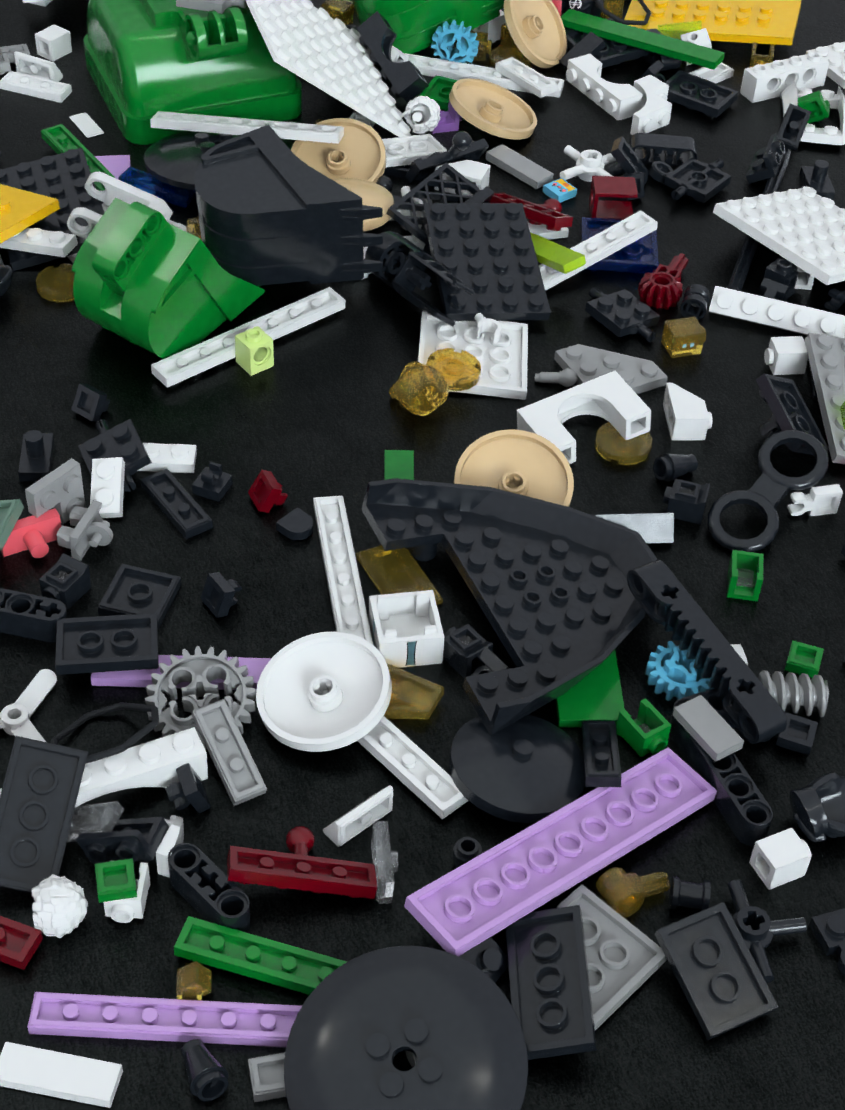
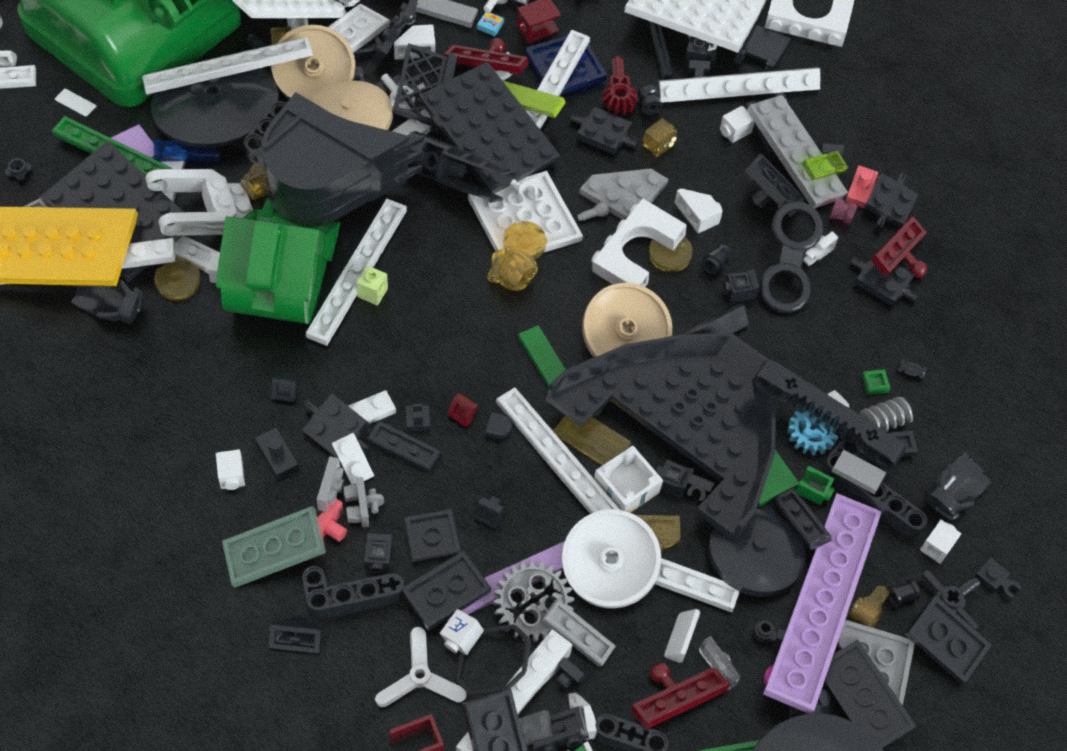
camera: 30 degrees left, 15 degrees up
green window [727,550,763,602] -> none
none -> white brick [440,609,484,655]

